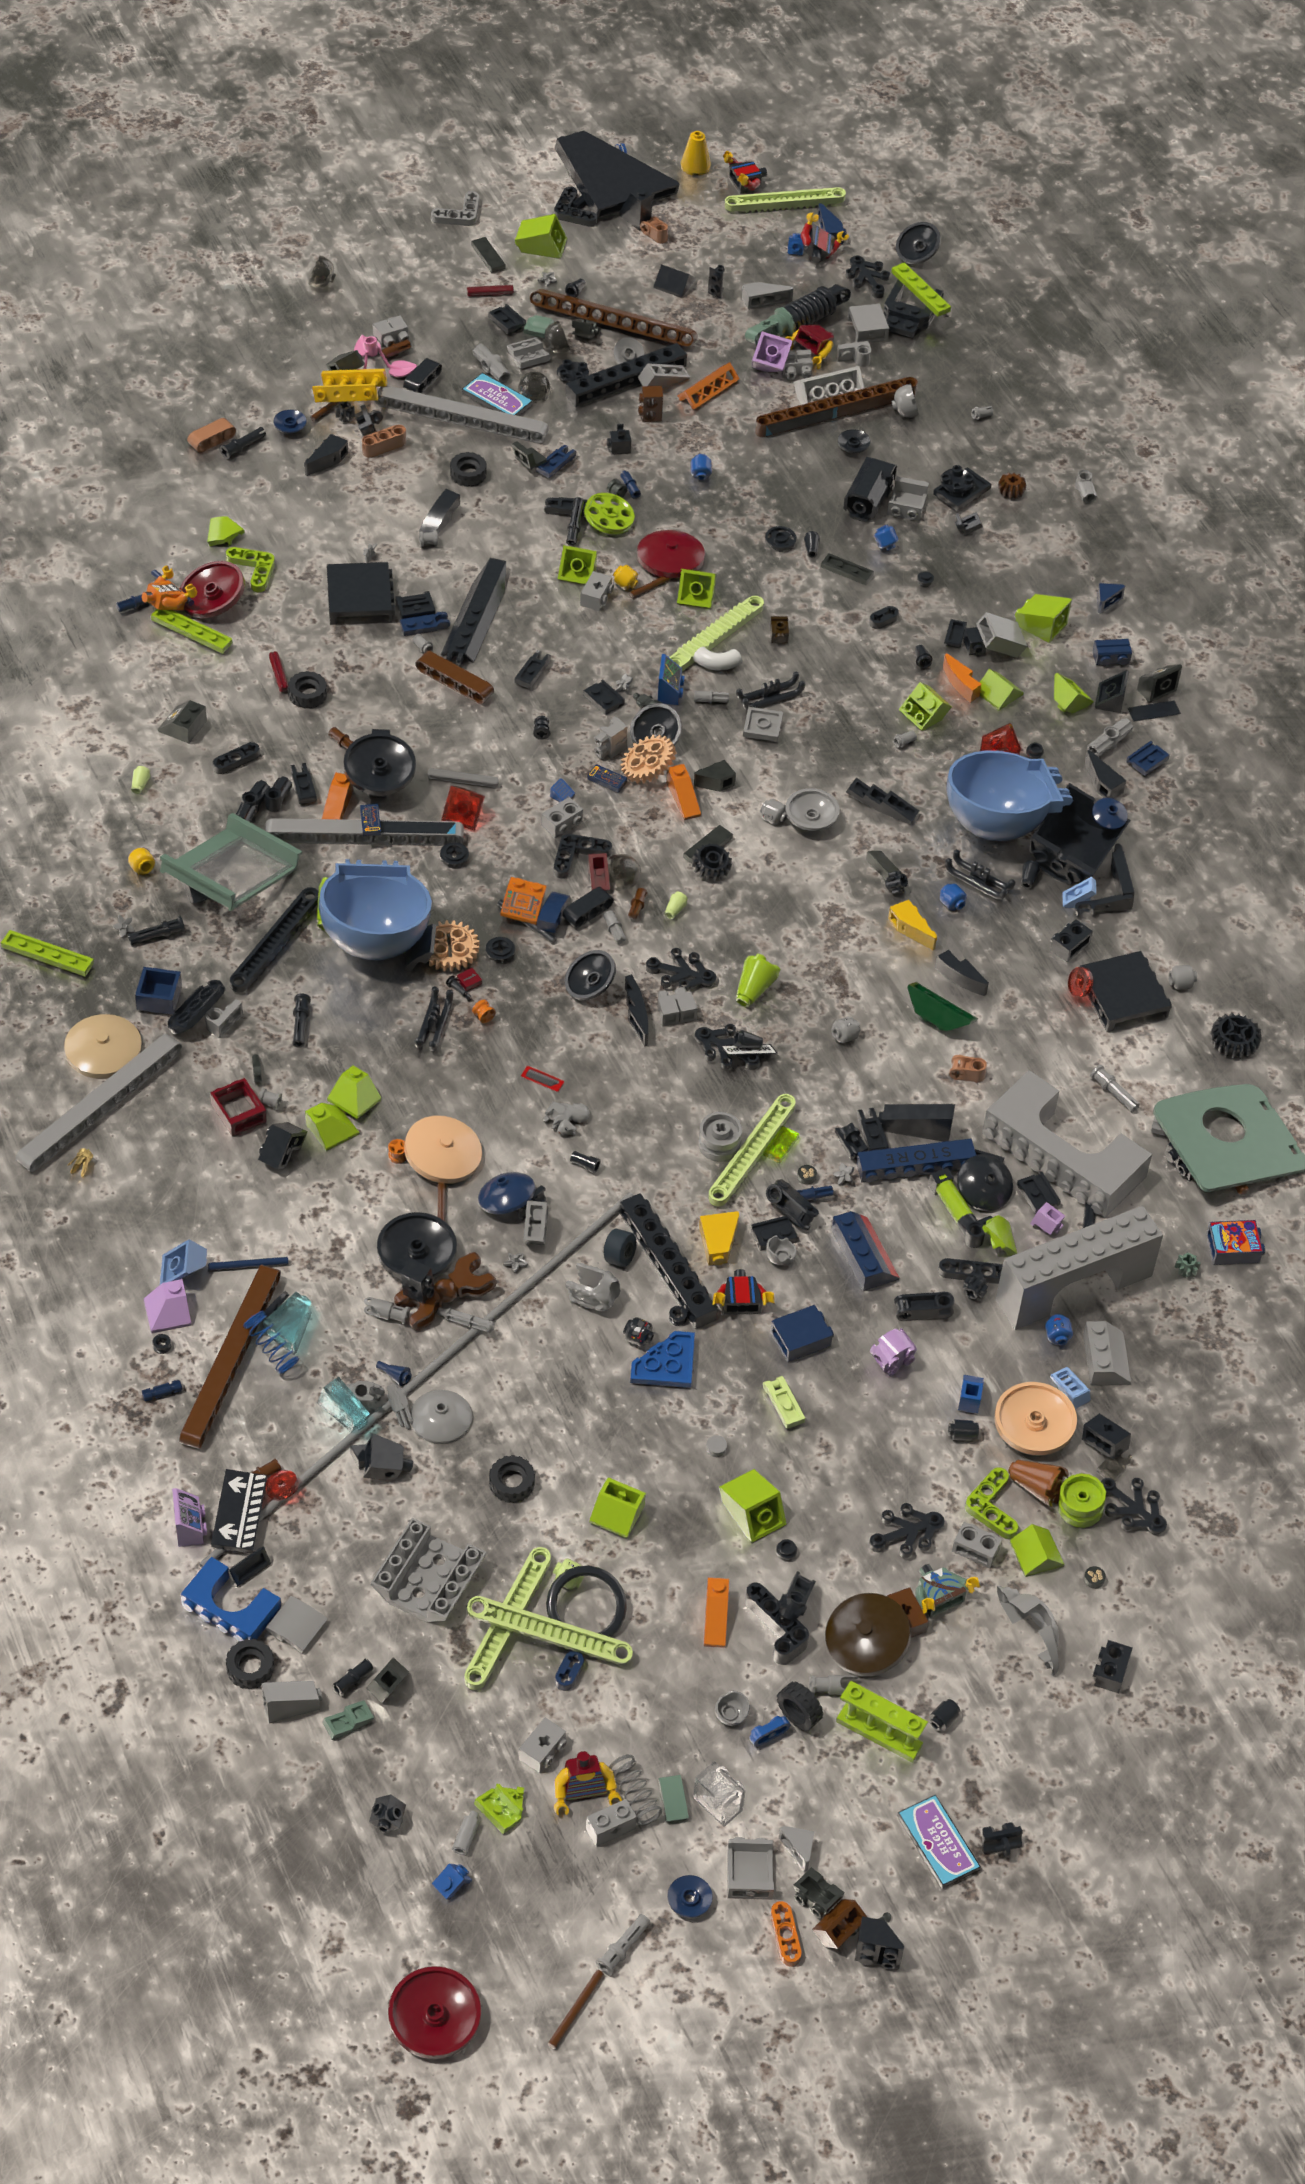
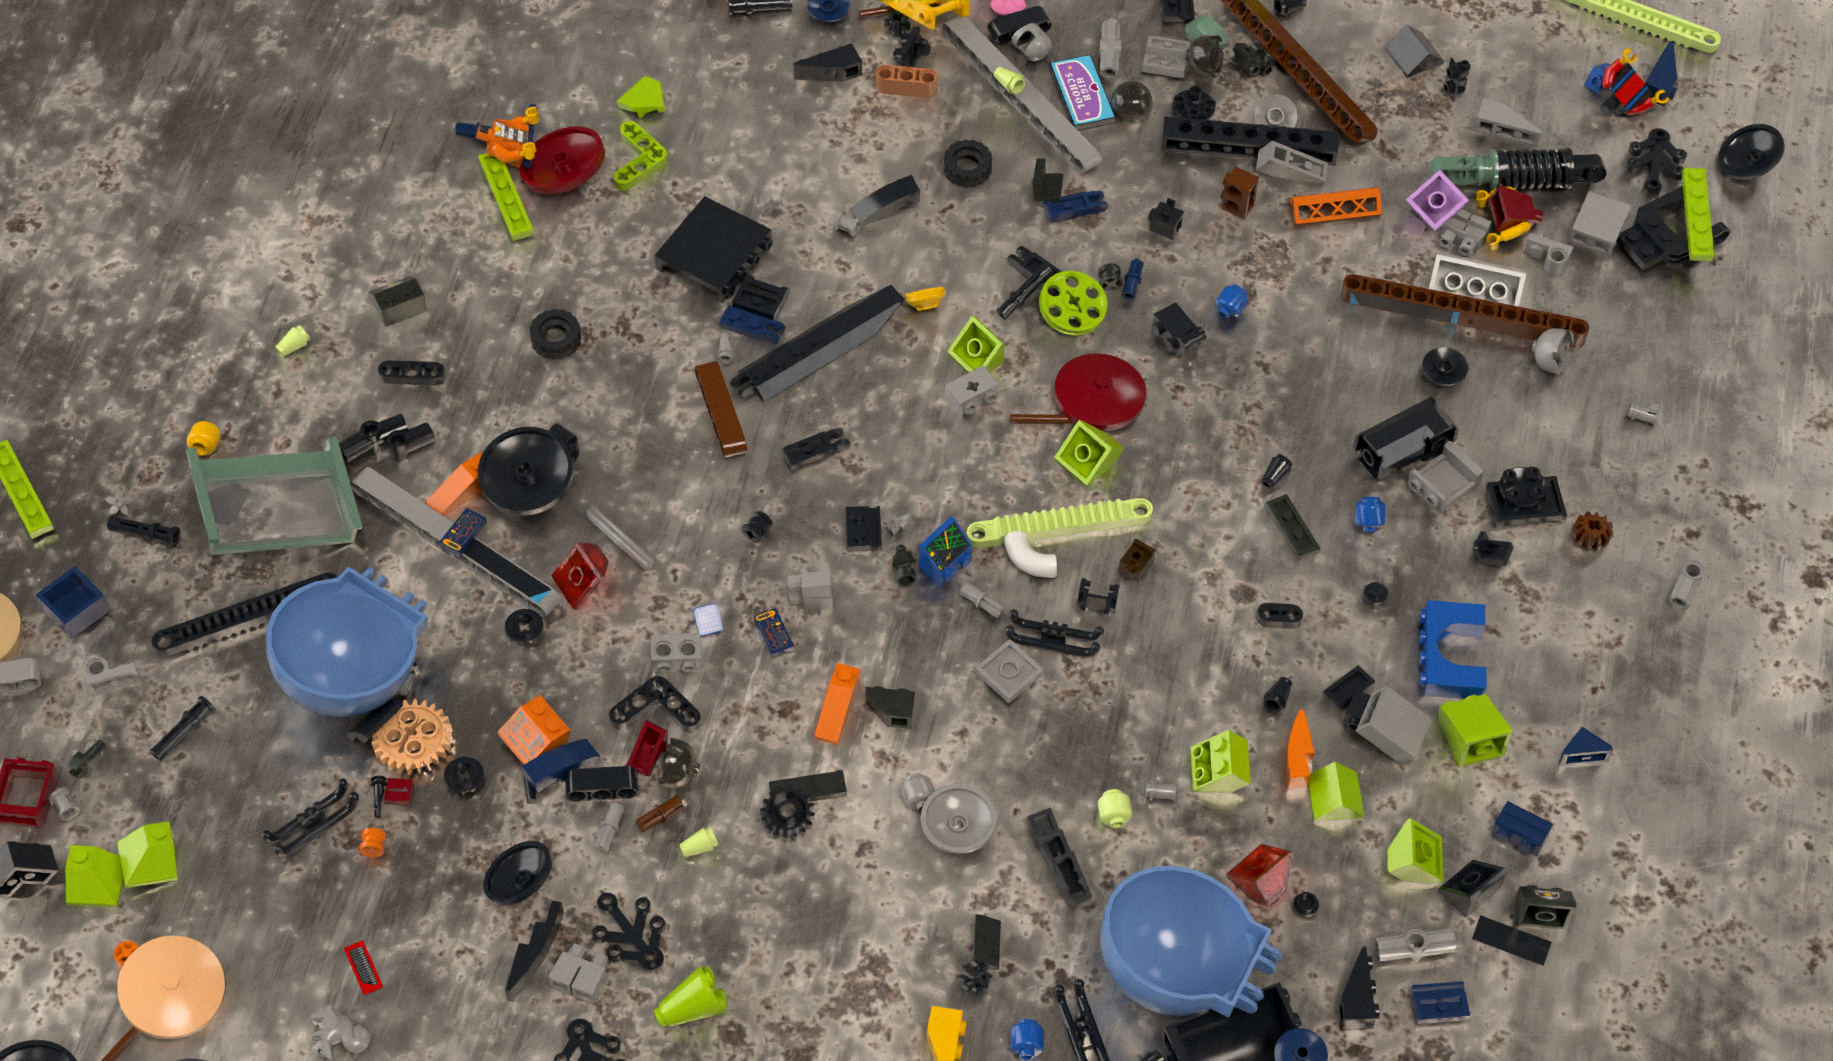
camera: 40 degrees right, 5 degrees up
black tile [167,980,225,1034] -> none
dark red axle [269,651,288,693] -> none
black hinge [290,763,317,804] -> none
reddish brown axle [328,727,353,749] -> none
yellow head [613,565,639,590] -> none
light nougat gear [620,735,677,784] -> none
black dish [630,703,682,746] -> none
black wheel [765,526,797,552] -> none
none -> yellow piece [905,286,946,311]
none -> yellowish green cone [994,67,1025,94]
none -> light grey helmet [1012,23,1052,62]
none -> black piece [1077,578,1120,616]
none -> yellowish green head [1098,789,1132,829]
none -> black hinge [1152,302,1206,358]
none -> blue arch [1419,600,1487,699]

